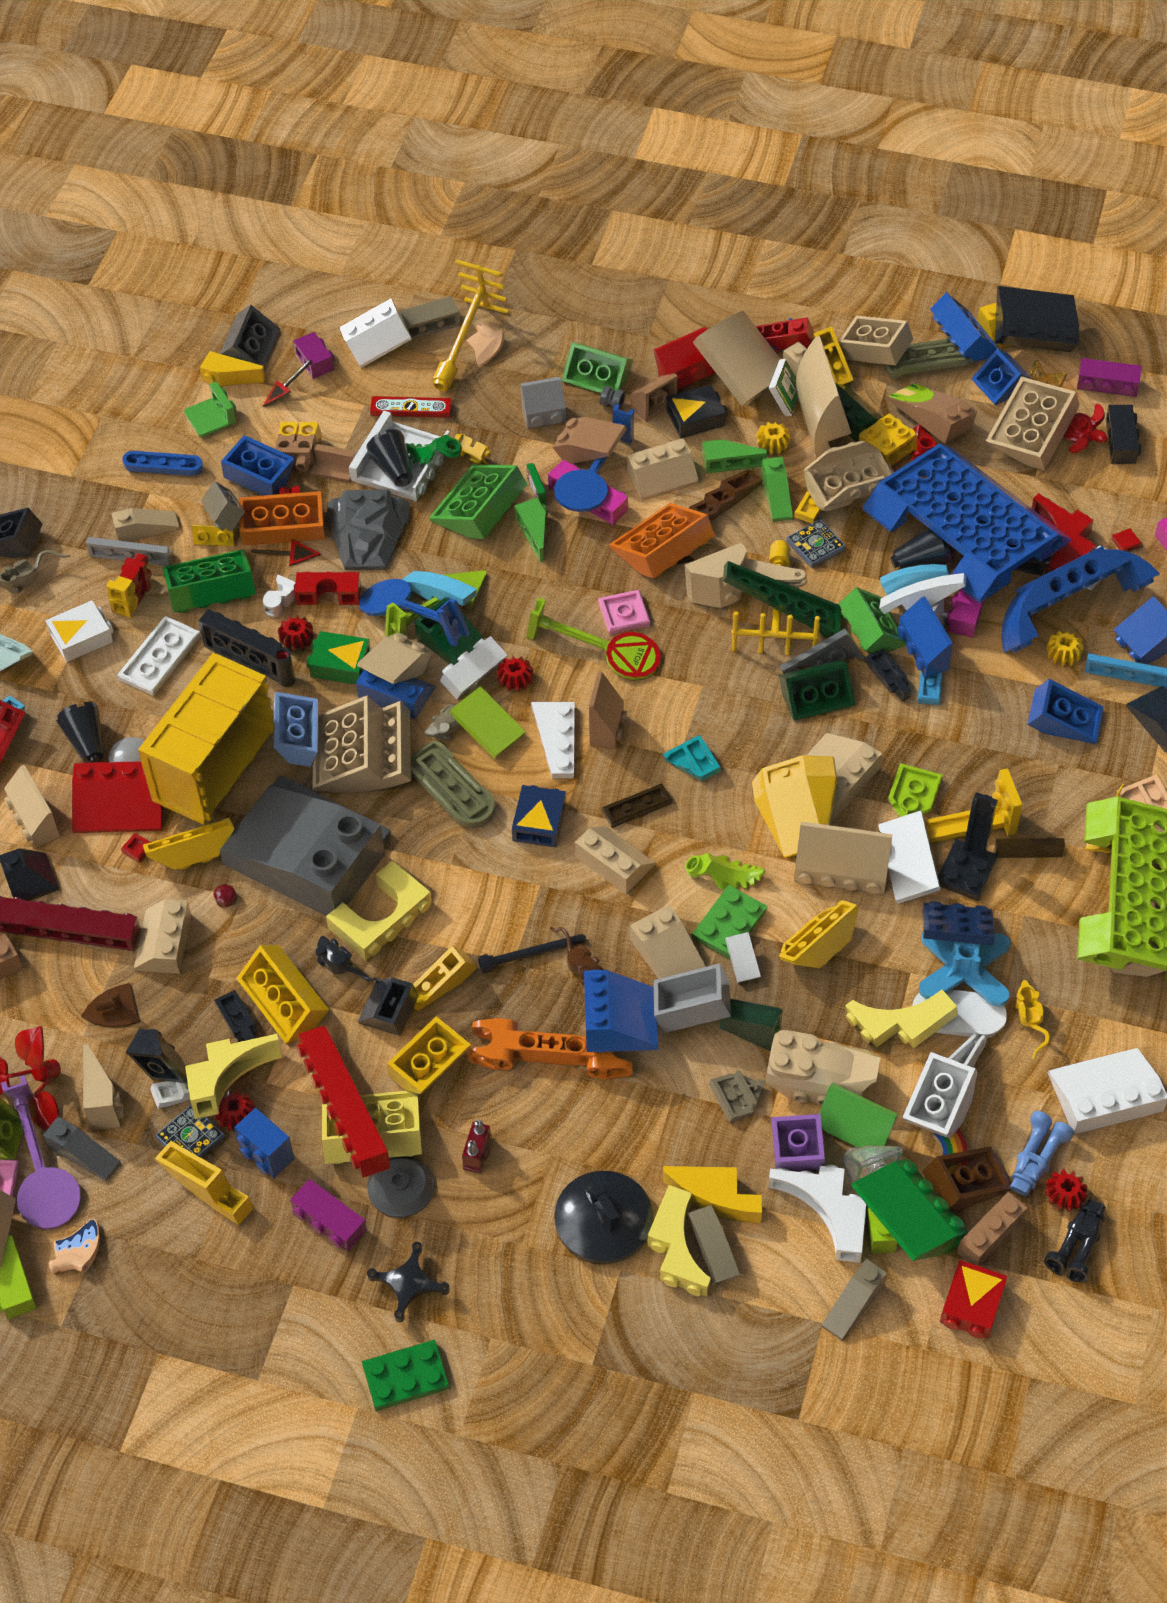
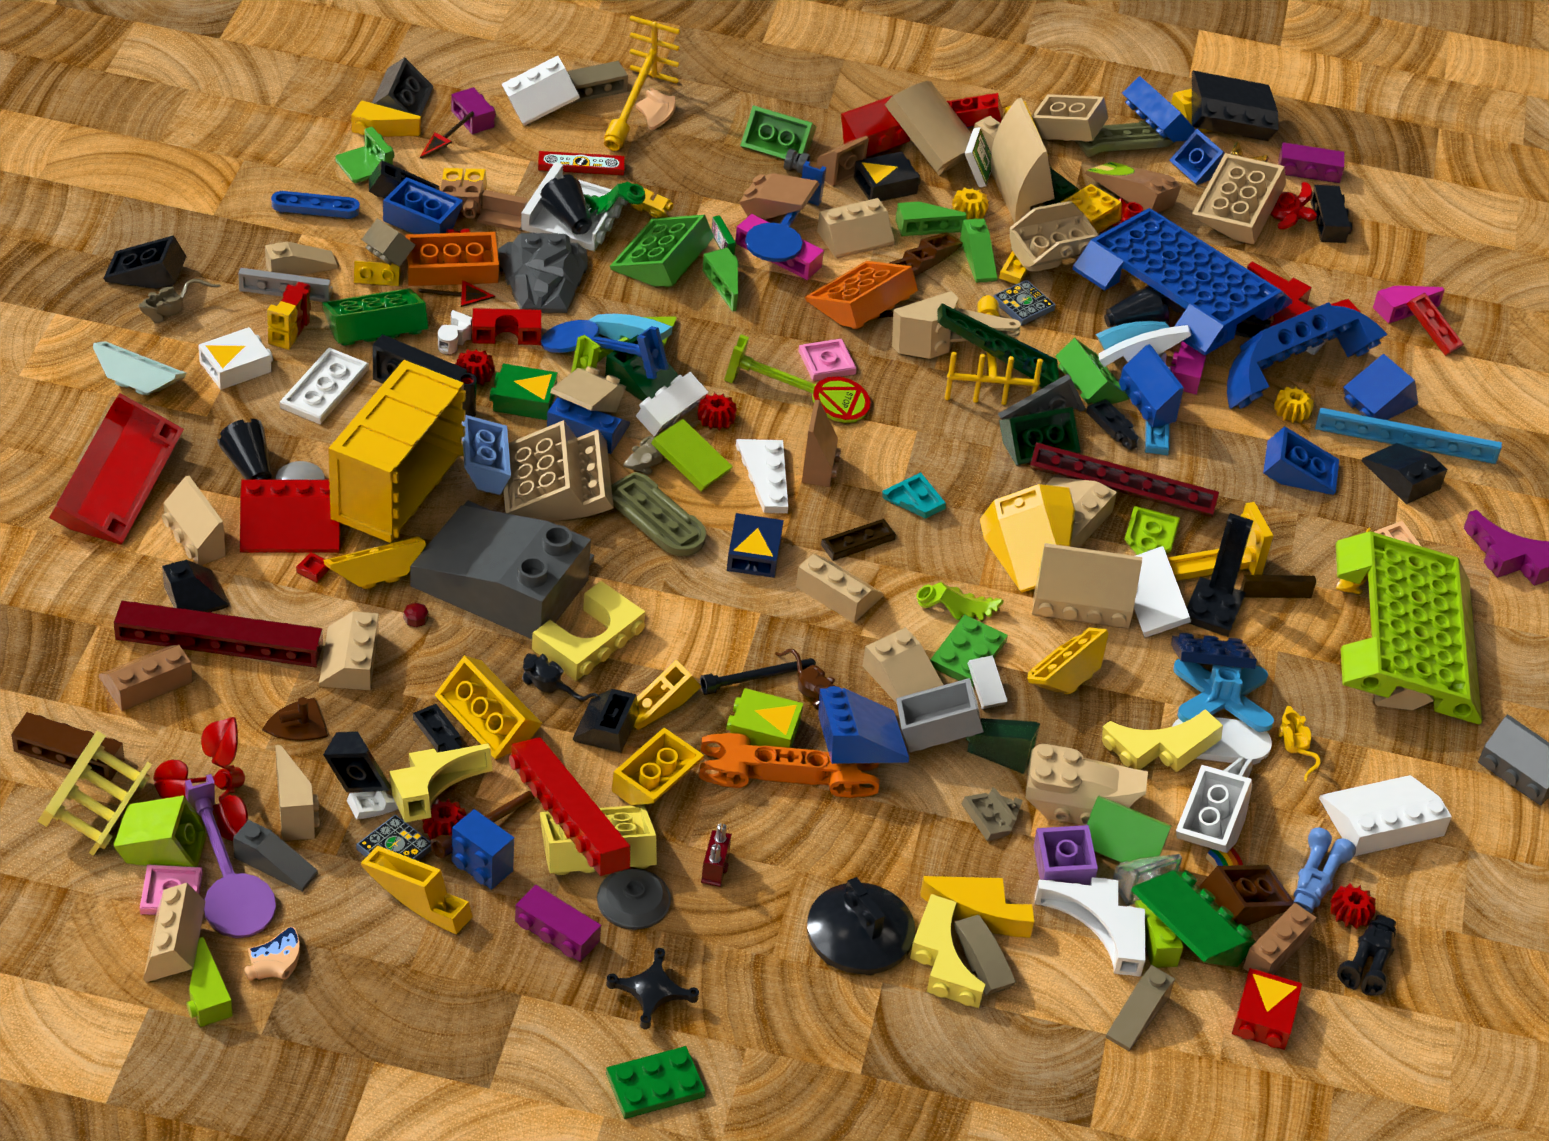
camera: 10 degrees left, 10 degrees down
light grey slope [521,377,566,428] -> none
none -> black slope [369,160,439,199]
none -> reddish brown piece [430,791,535,859]
none -> lime brick [726,688,803,748]
none -> dark red brick [1030,442,1219,518]

